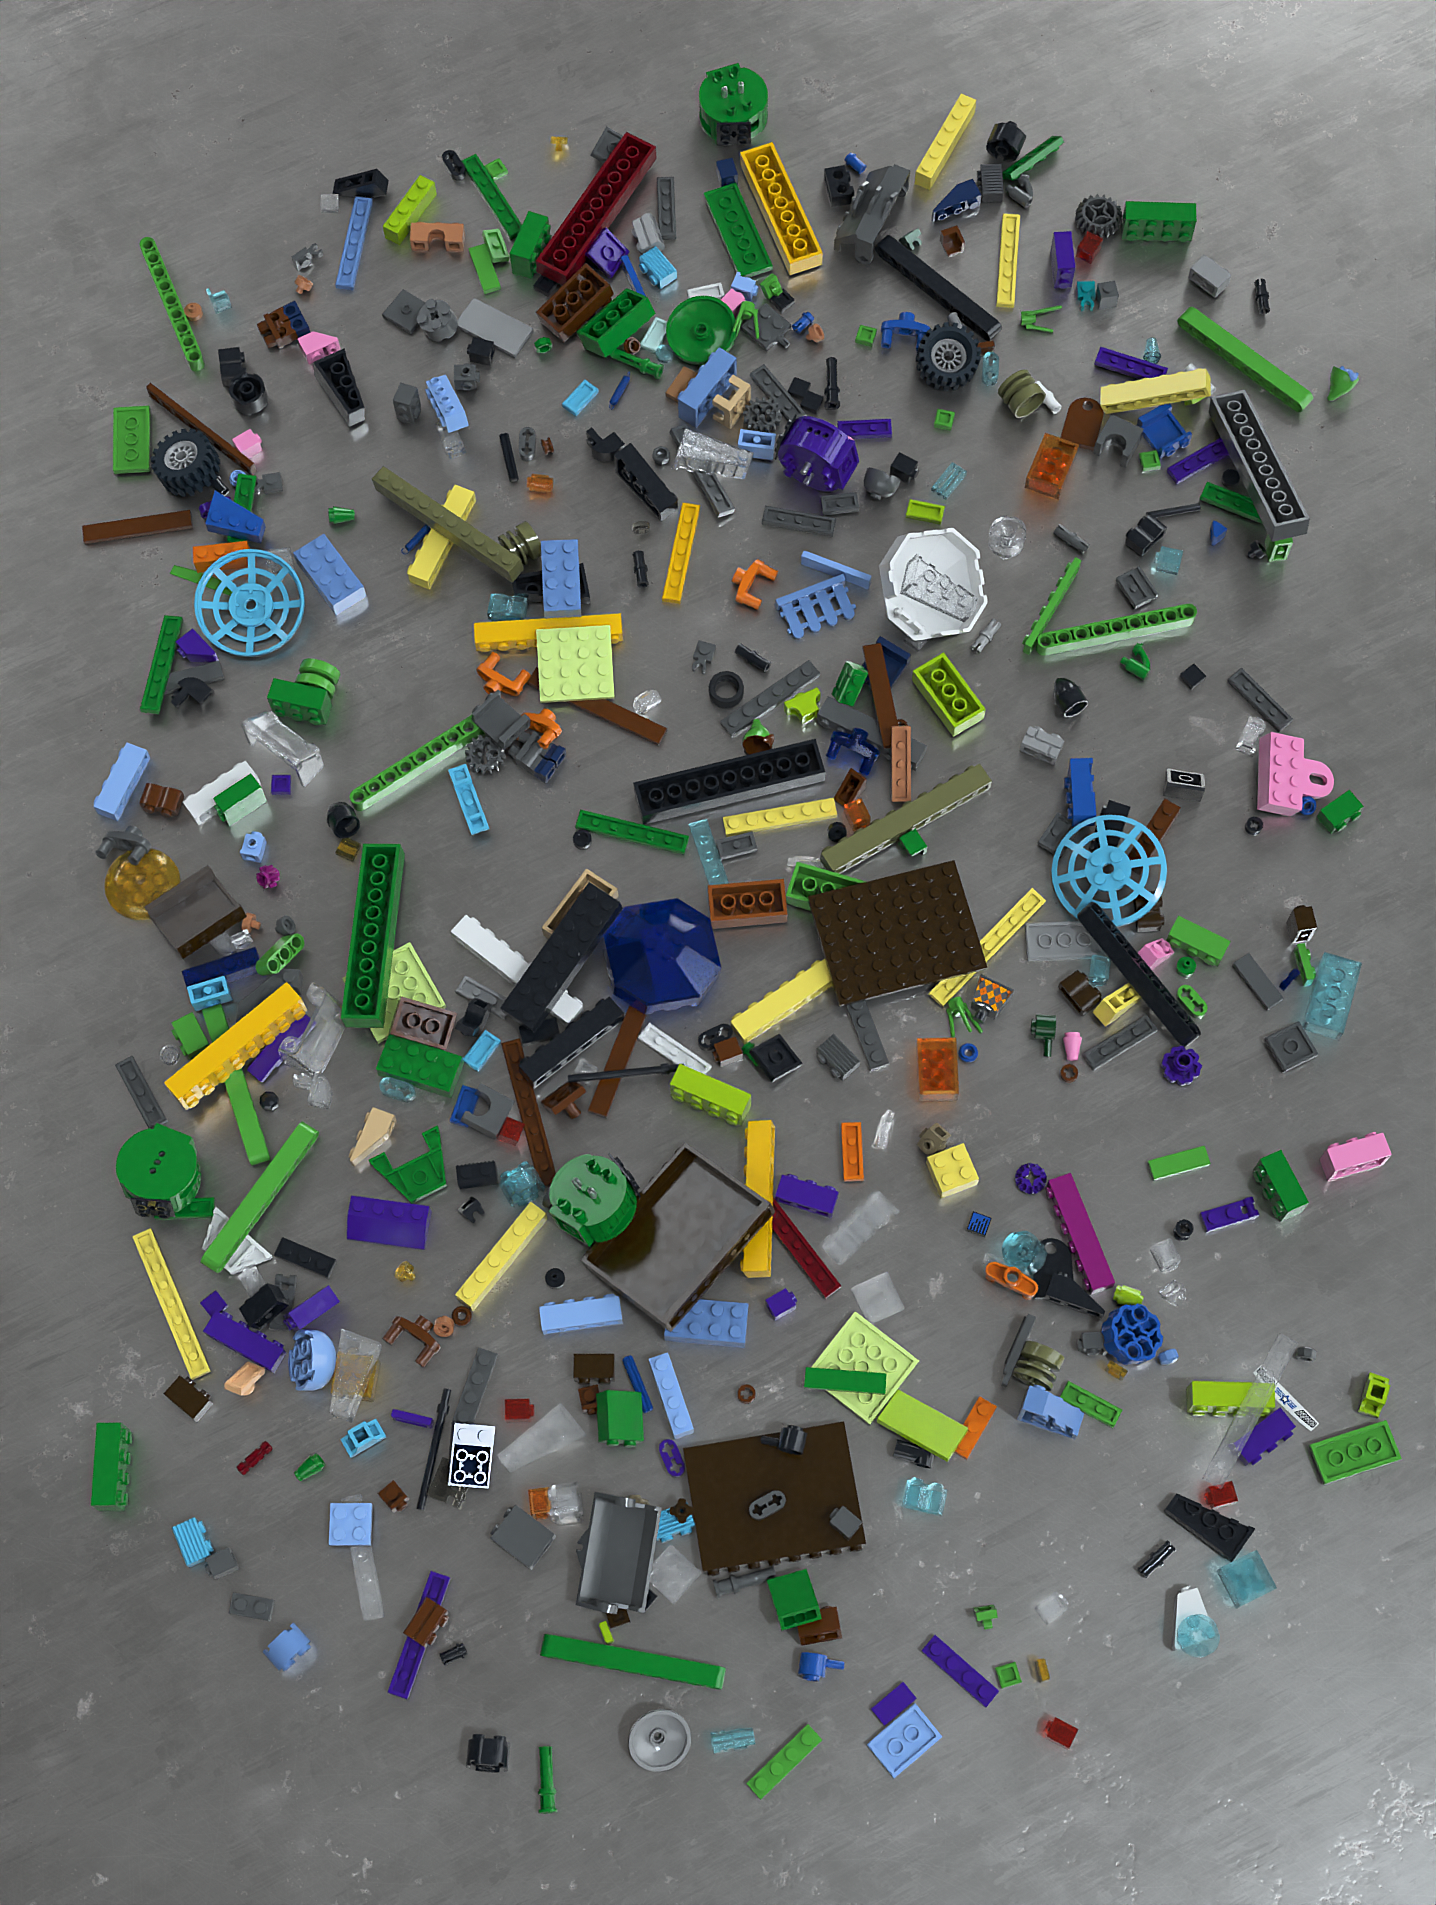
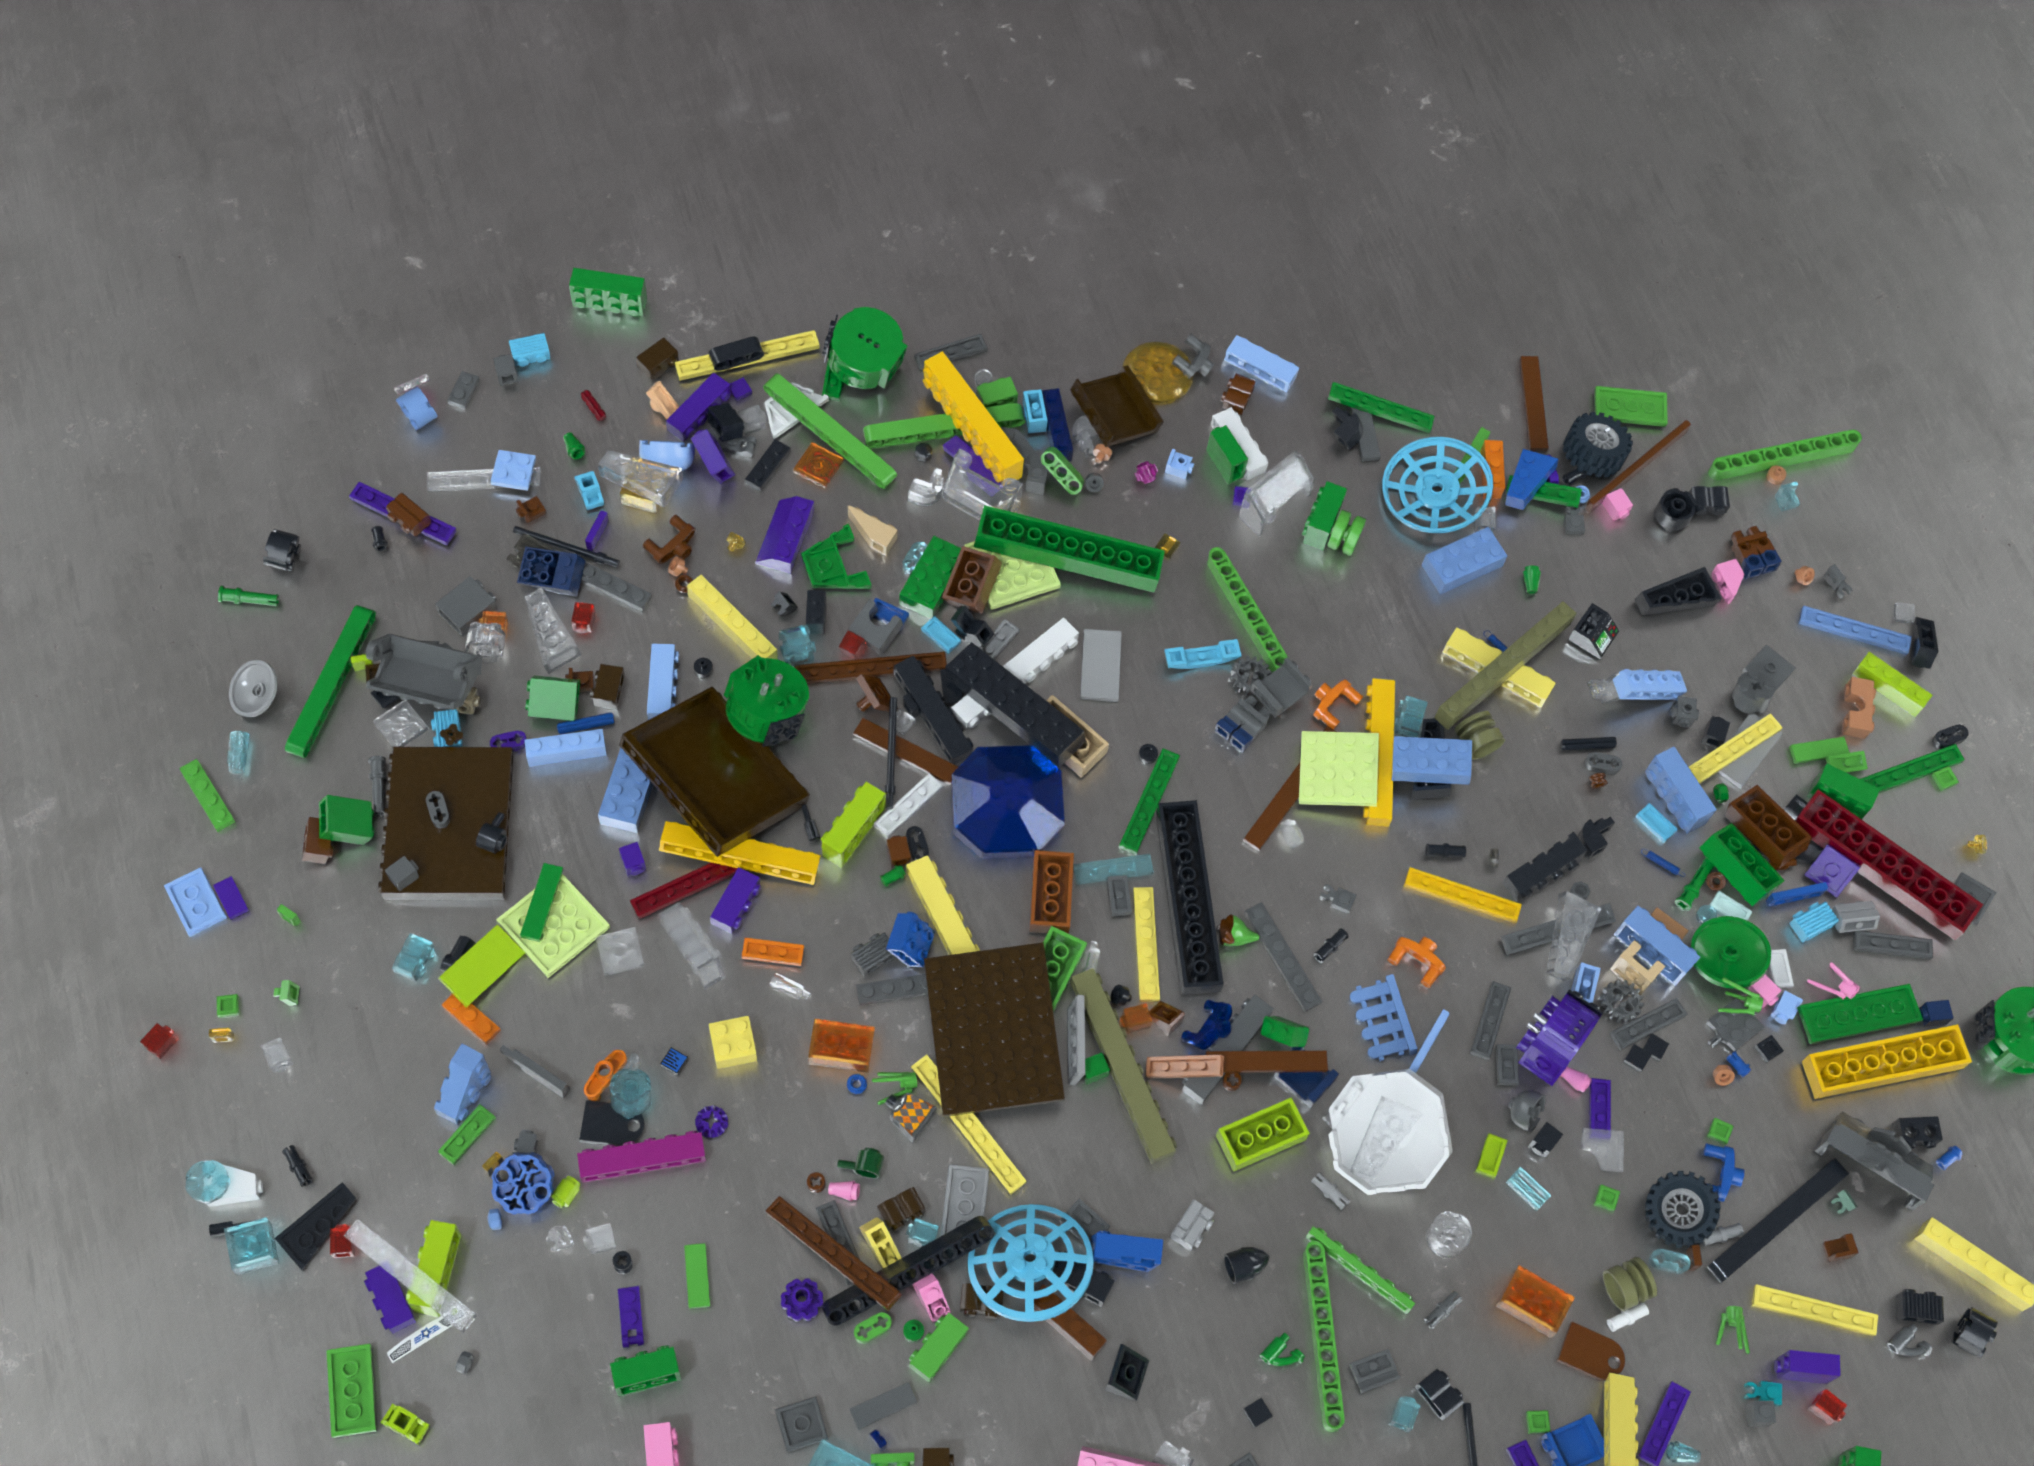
camera: 90 degrees right, 5 degrees down
dark purple slope [176,628,219,663] -> none
black helmet [327,802,360,839] -> none
dark grey brick [393,382,421,424] -> none
orange connector [516,708,562,749] -> none
clear orange brick [527,473,554,494] -> none
black tyre [709,671,744,708] -> none
reddish brown bush [738,1384,756,1404] -> none
black tile [749,1034,803,1082] -> none
bright green tile [760,274,783,300] -> none
lime brick [784,687,821,724] -> none
blue piece [798,1652,844,1681] -> none
black pin [824,357,840,410] -> none
dark tan brick [916,1123,952,1156] -> none
dark purple plate [921,1635,999,1708] -> none
dark blue slope [932,179,981,222] -> none
green plate [1002,136,1065,181] -> none
olive wheel [1012,1341,1065,1391] -> none
black slope [1044,1272,1105,1319] -> none
dark grey gear [1075,194,1123,240] -> none
dark grey piece [1093,414,1144,468] -> none
black bush [1245,817,1263,835] -> none
none -> black axle [209,1221,254,1237]
none -> bright green tile [277,904,301,927]
none -> clear tile [394,374,430,395]
none -> black beam [708,336,764,371]
none -> reddish brown tile [765,1196,902,1311]
none -> clear orange tile [793,442,844,489]
none -> black axle [801,804,821,843]
none -> blue brick [886,912,935,967]
none -> black tile [903,693,919,719]
none -> light grey tile [1067,995,1085,1085]
none -> light grey tile [1080,629,1121,702]
none -> black slope [1568,603,1619,659]
none -> clear tile [1581,1128,1624,1172]
none -> medium blue brick [1645,747,1717,834]
none -> light yellow plate [1689,713,1783,784]
none -> bright pink plant [1807,962,1860,1000]

